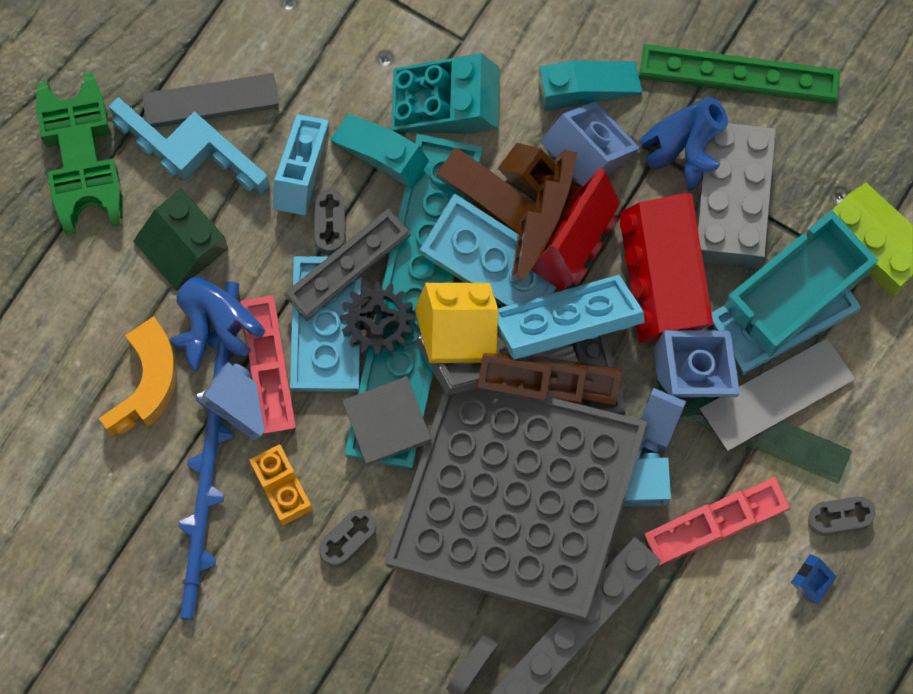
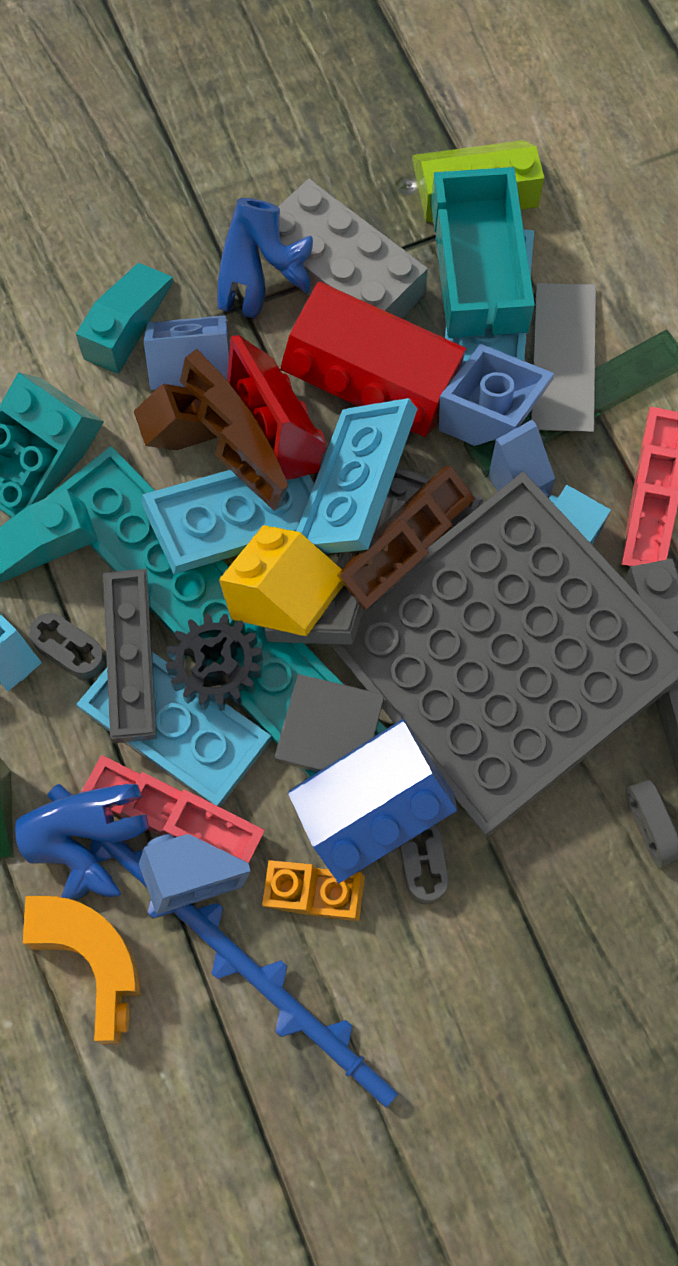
camera: 55 degrees left, 5 degrees down
reddish brown slope [436,147,535,234] -> none
green tile [639,44,841,105] -> none
none -> slope [288,718,458,883]

